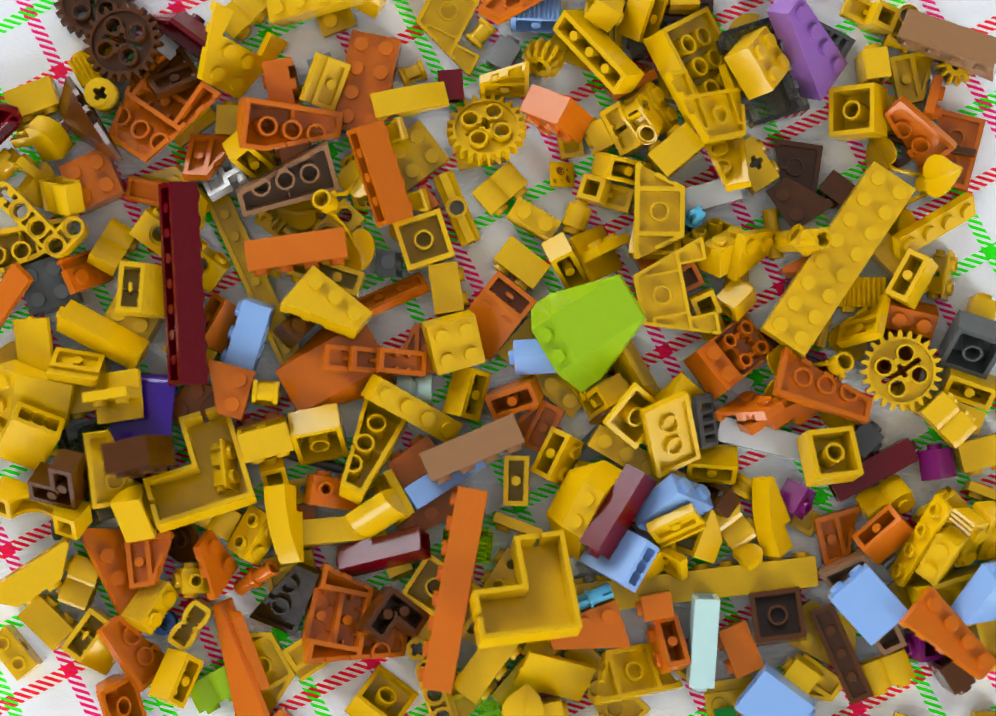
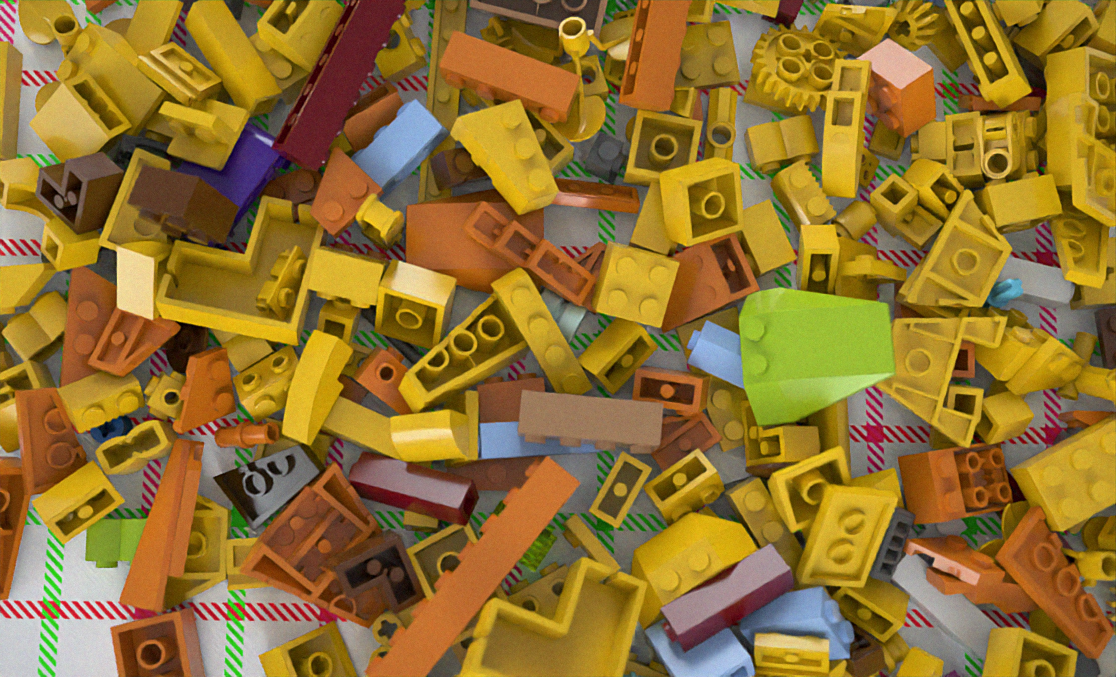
camera: 25 degrees right, 5 degrees down
none -> yellow brick [659,157,745,247]
none -> yellow slope [822,59,872,199]

